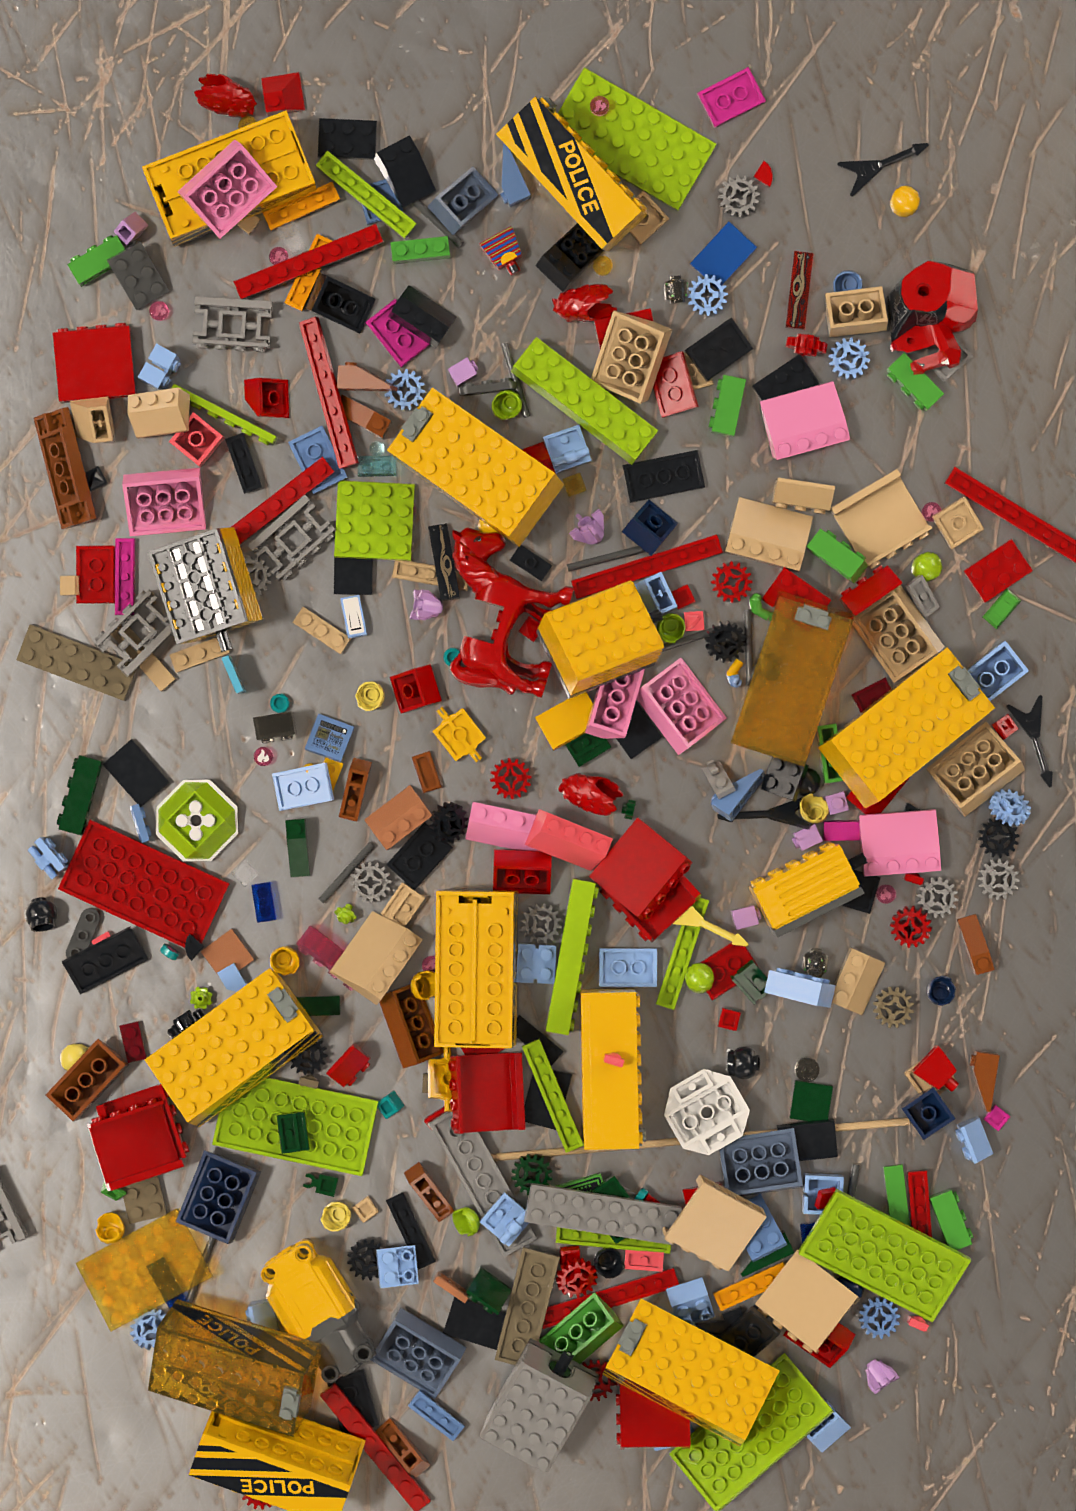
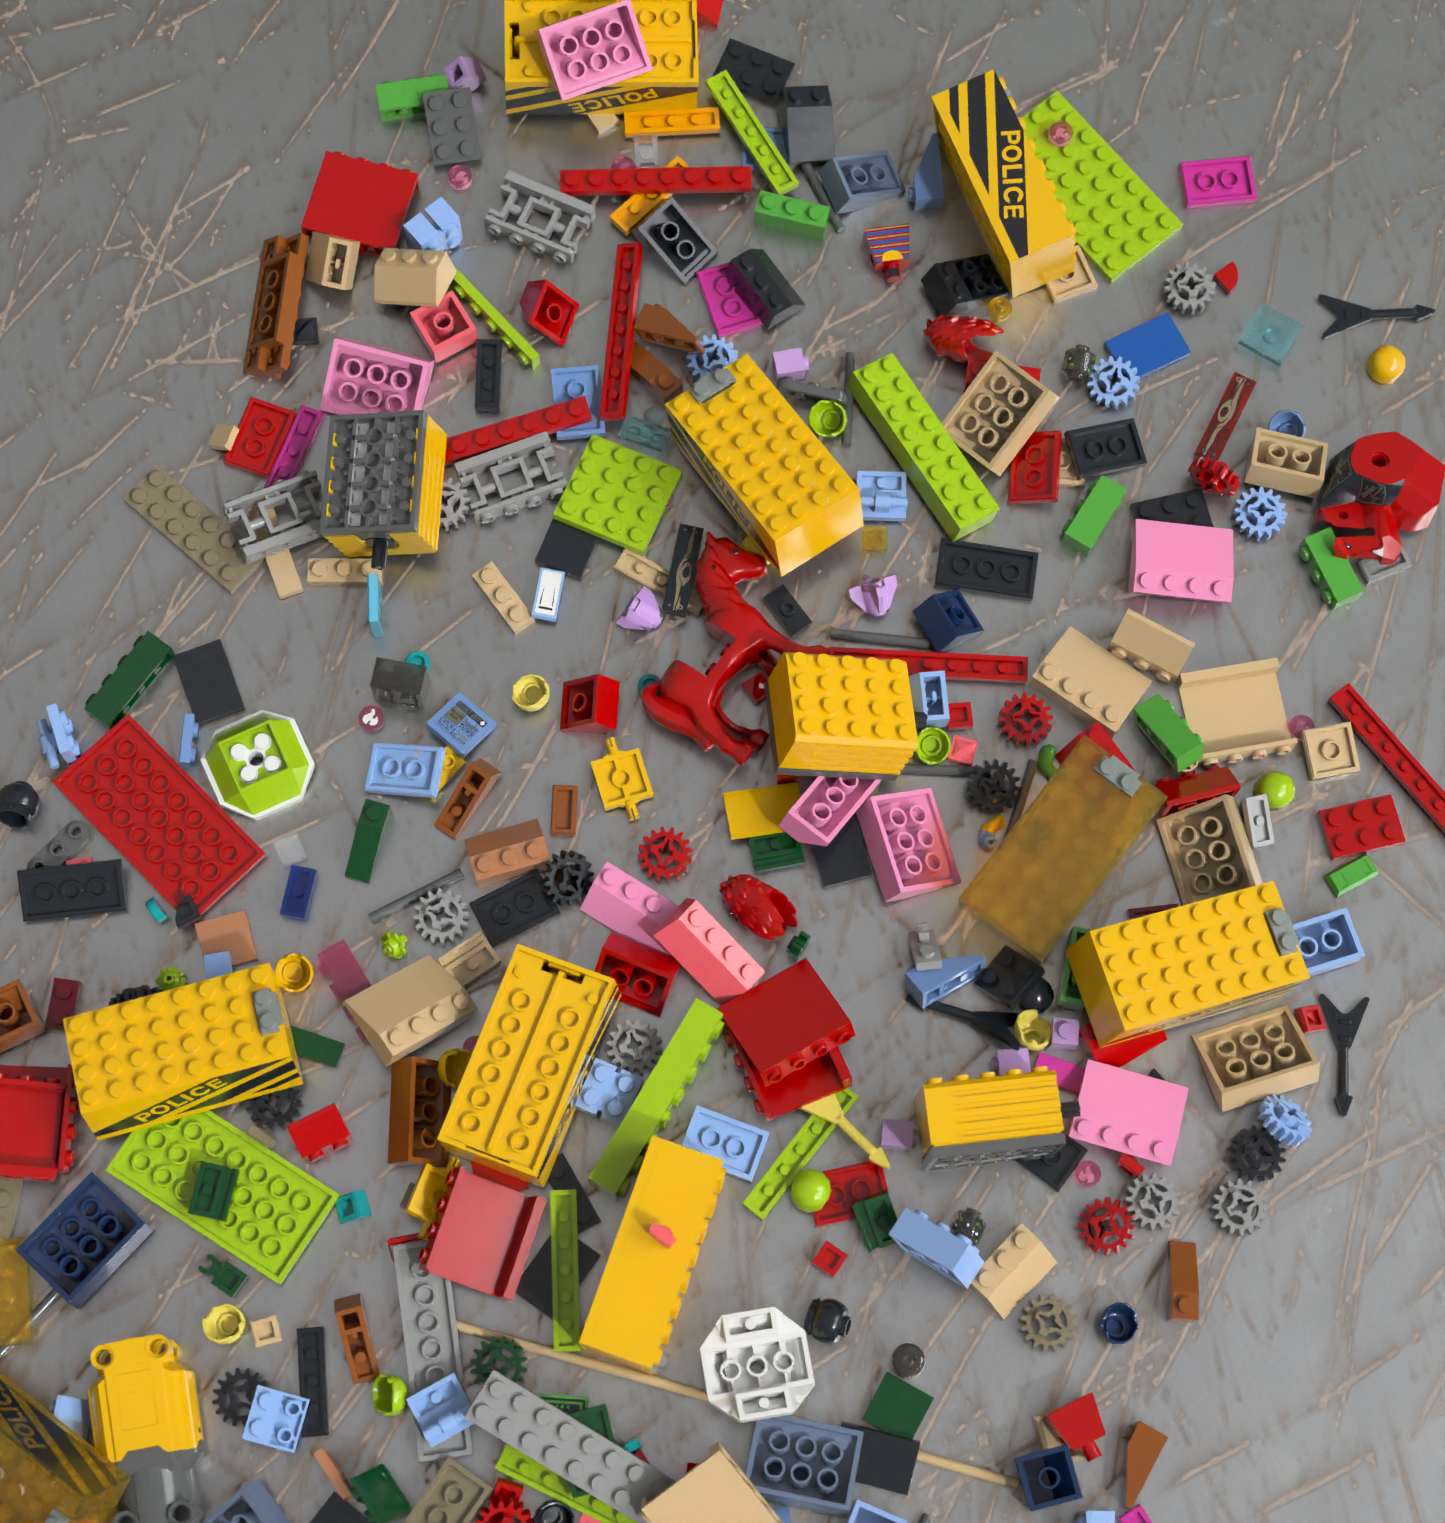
camera: 10 degrees right, 15 degrees down
none -> clear light blue plate [1238,303,1304,367]

